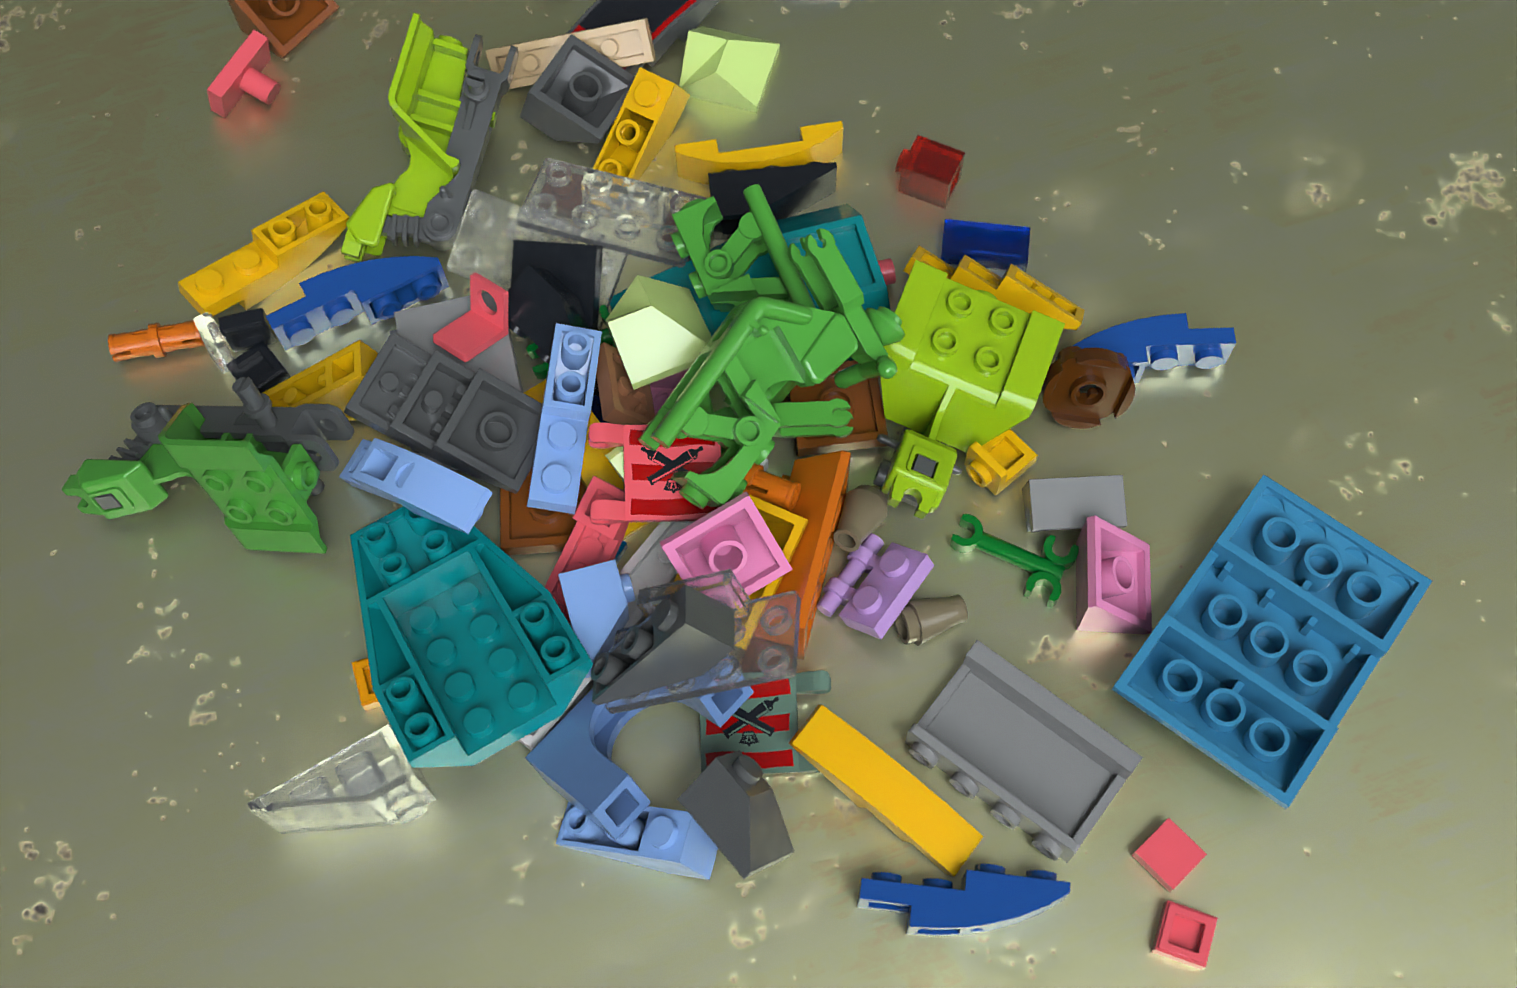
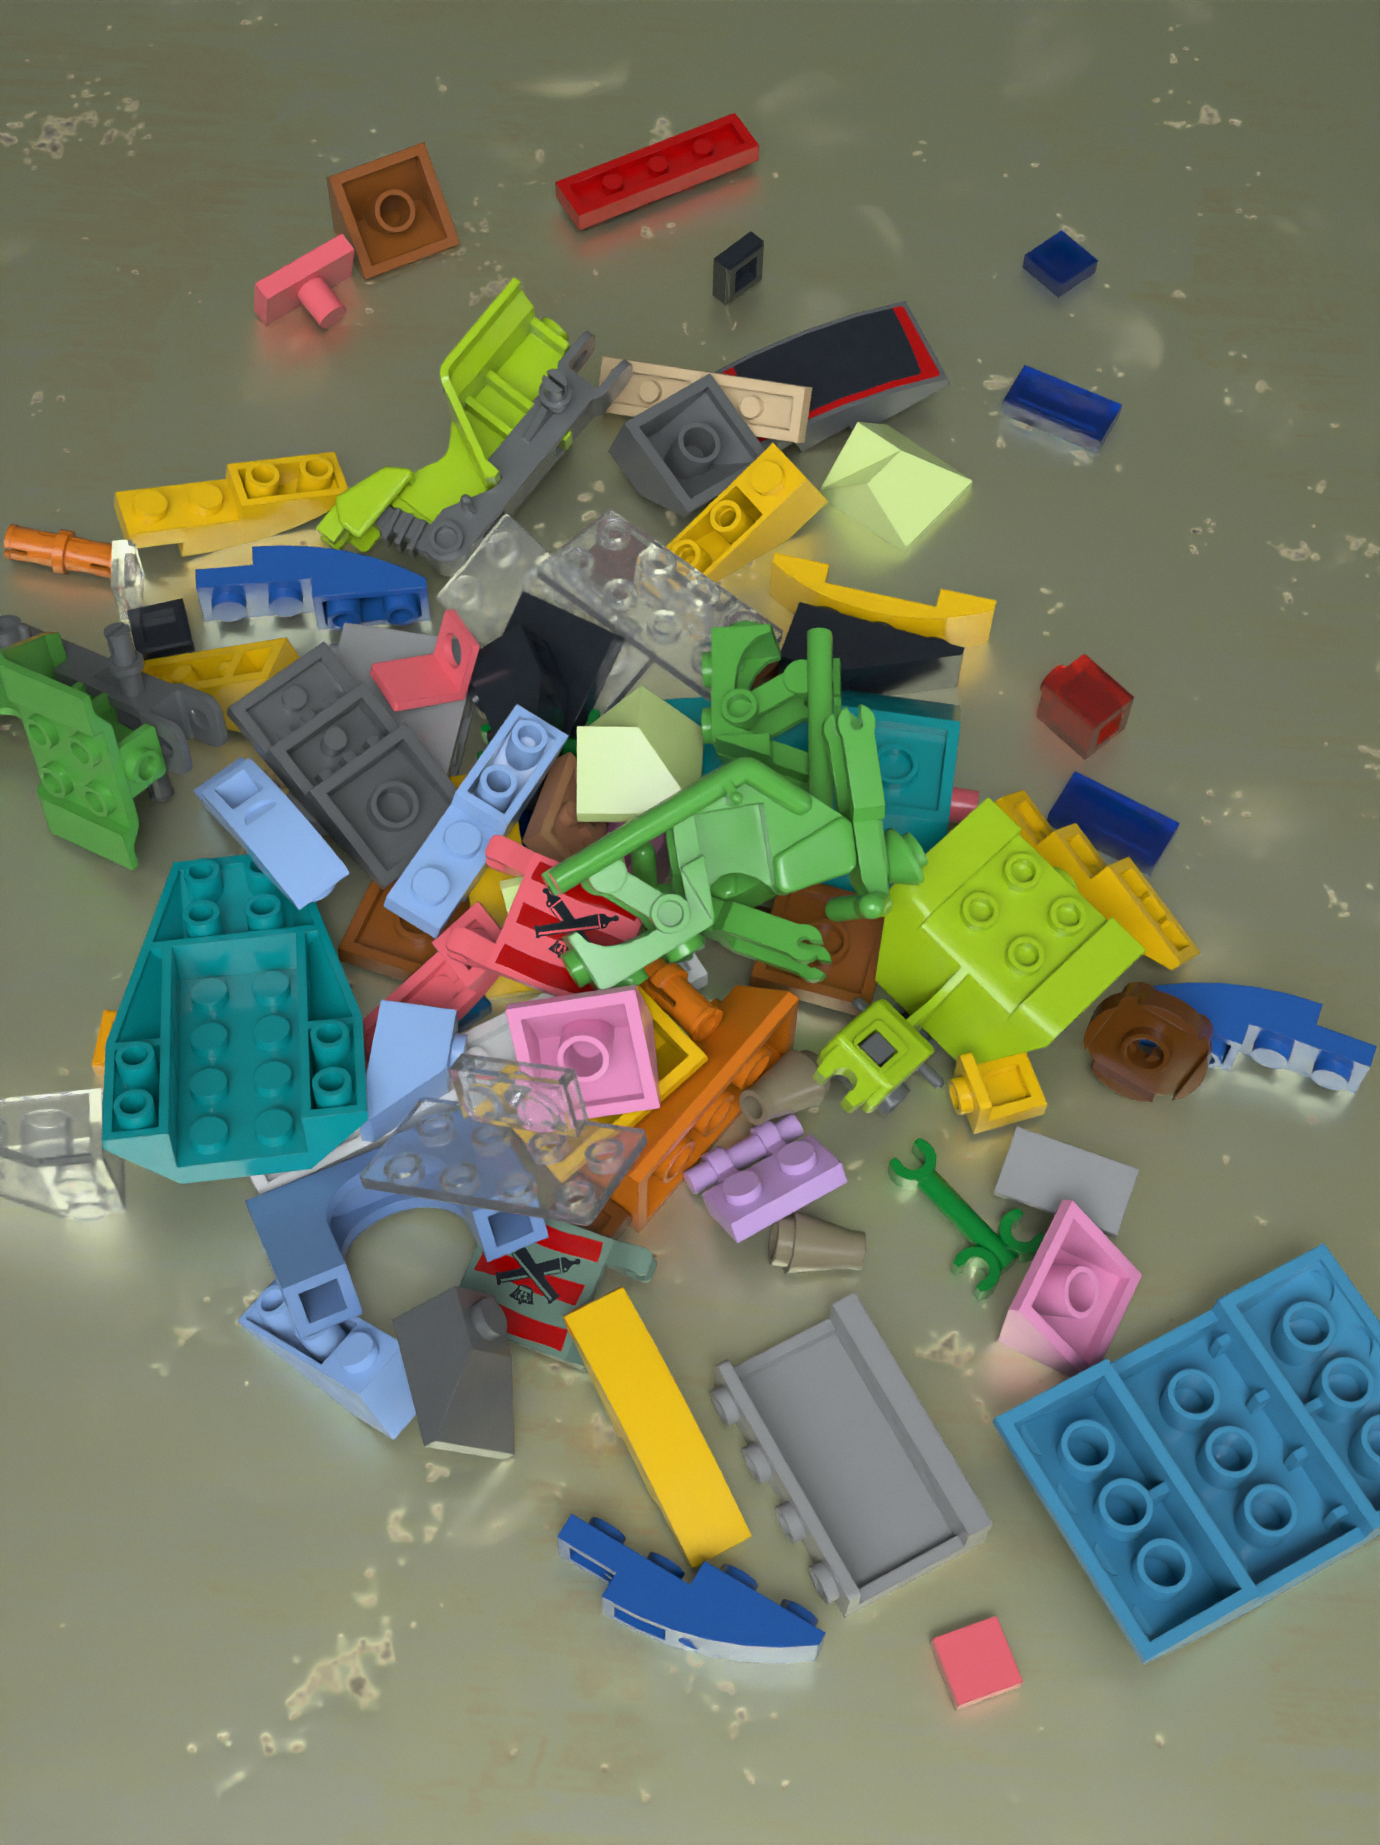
camera: 20 degrees right, 5 degrees down
black tile [218,308,277,352] -> none
dark grey slope [591,584,735,705] -> none
coral tile [1151,900,1218,970] -> none

